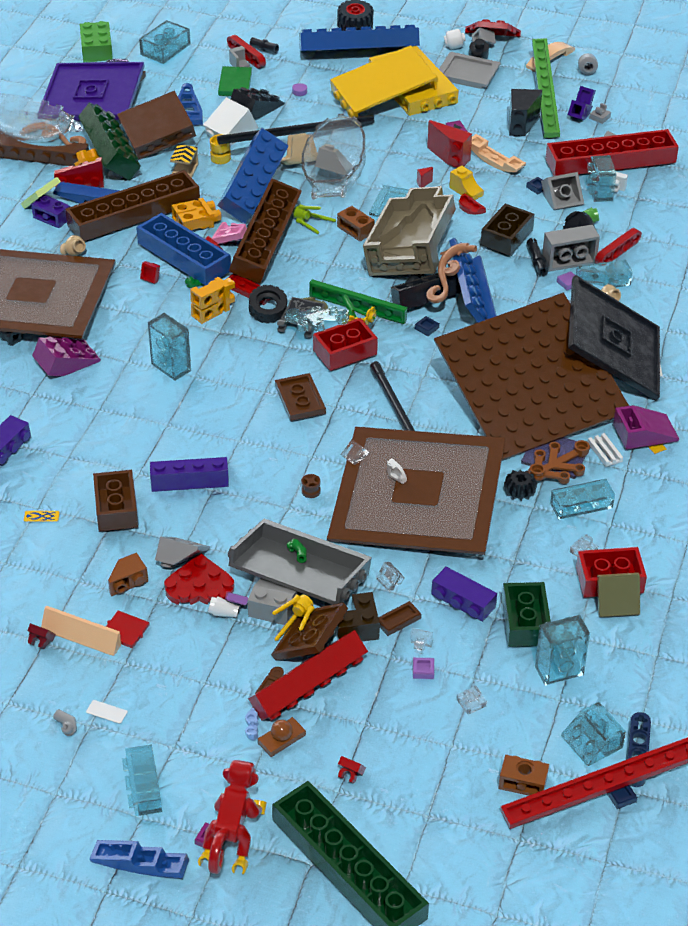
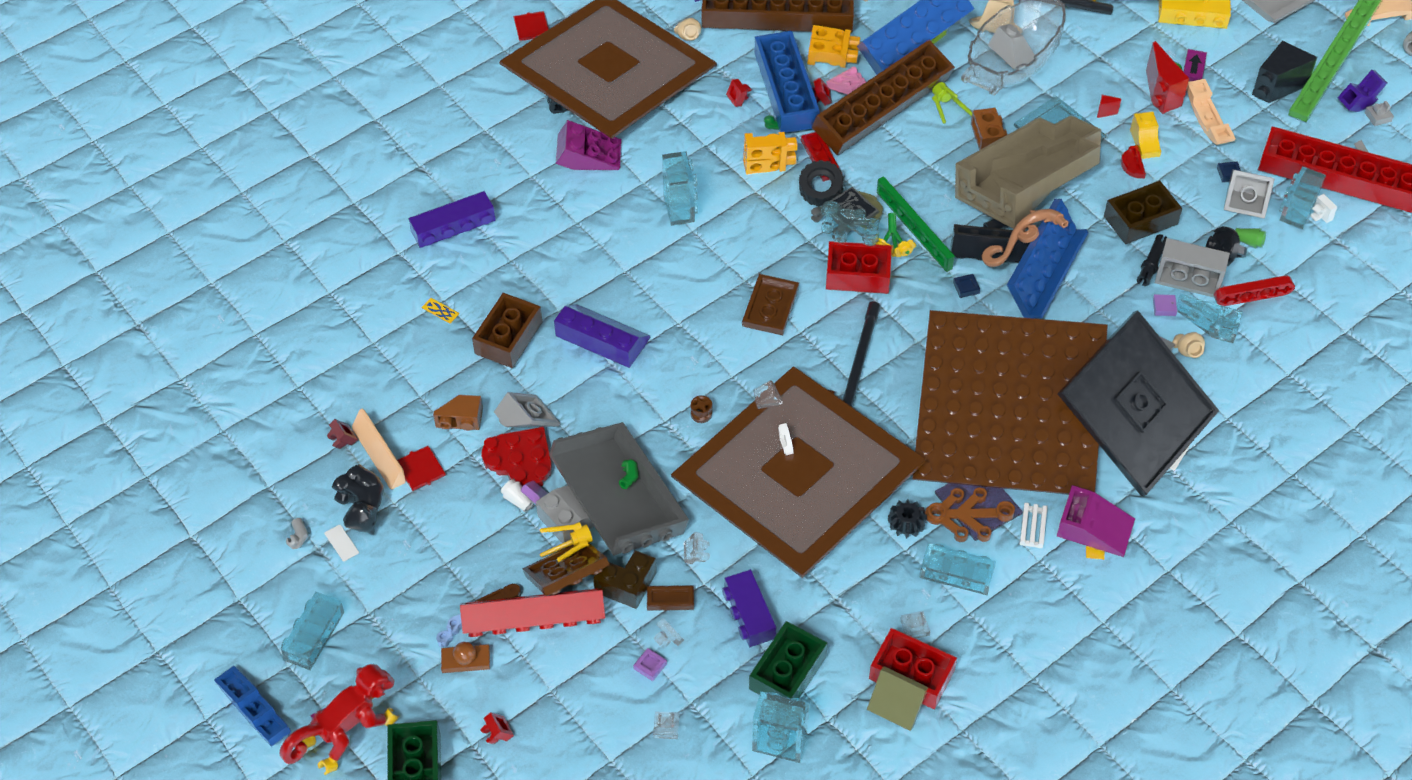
camera: 35 degrees right, 10 degrees up
none -> black animal [332,464,384,535]

